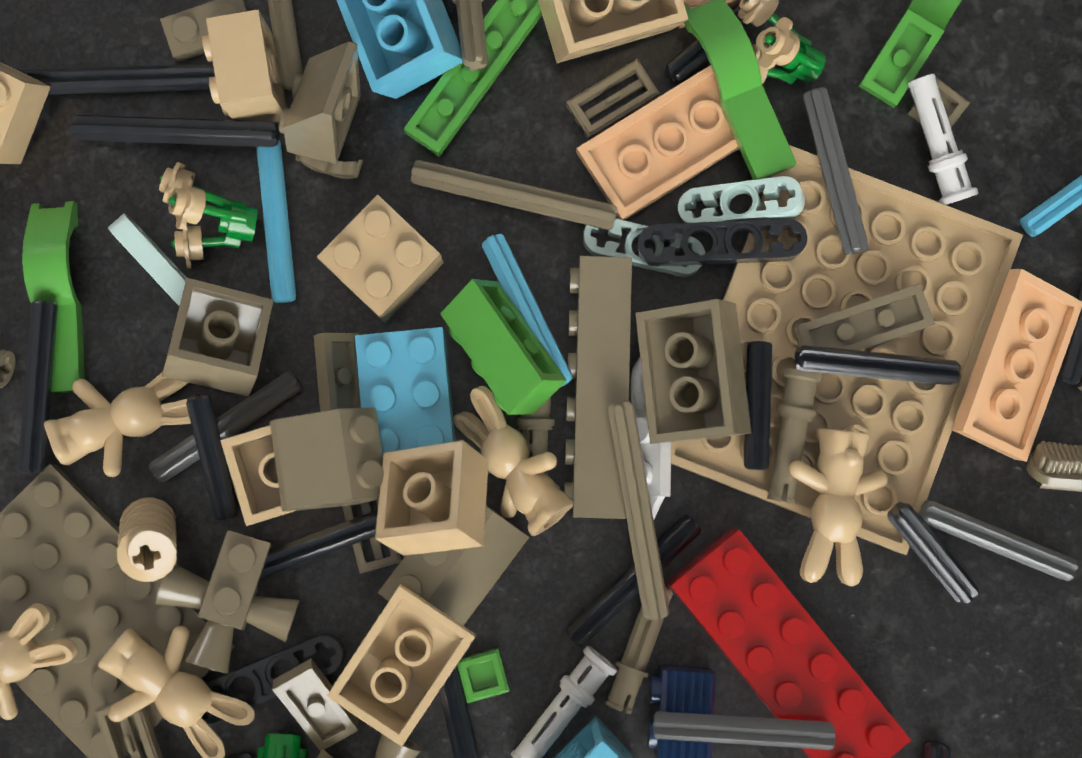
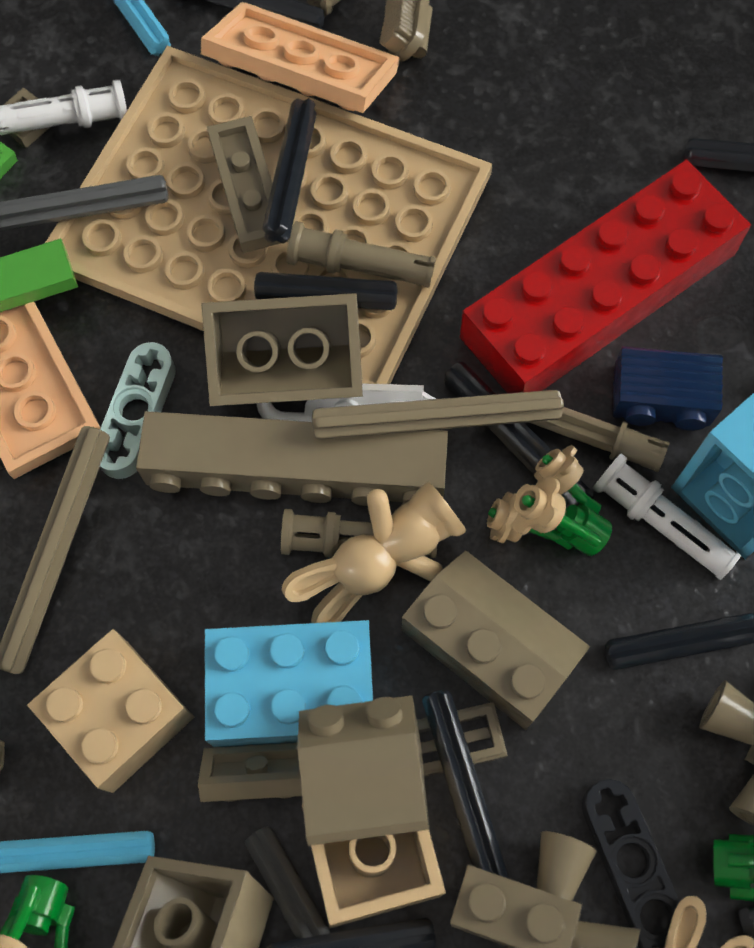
camera: 80 degrees left, 15 degrees down
dark tan plate [273,658,359,751] -> none
tan slope [326,584,476,747] -> none
tan brick [375,440,489,556] -> none
bright green brick [440,279,567,415] -> none
bright green tile [457,647,510,703] -> none
medium azure axle [482,234,572,387] -> none
black beam [637,219,808,267] -> none
dark grey axle [653,712,836,750] -> none
light aqua beam [678,176,805,223] -> none
tan animal [789,429,888,586] -> none
black axle [887,502,979,605] -> none
dark grey axle [918,500,1078,581] -> none
none -> tan plant [487,445,612,556]

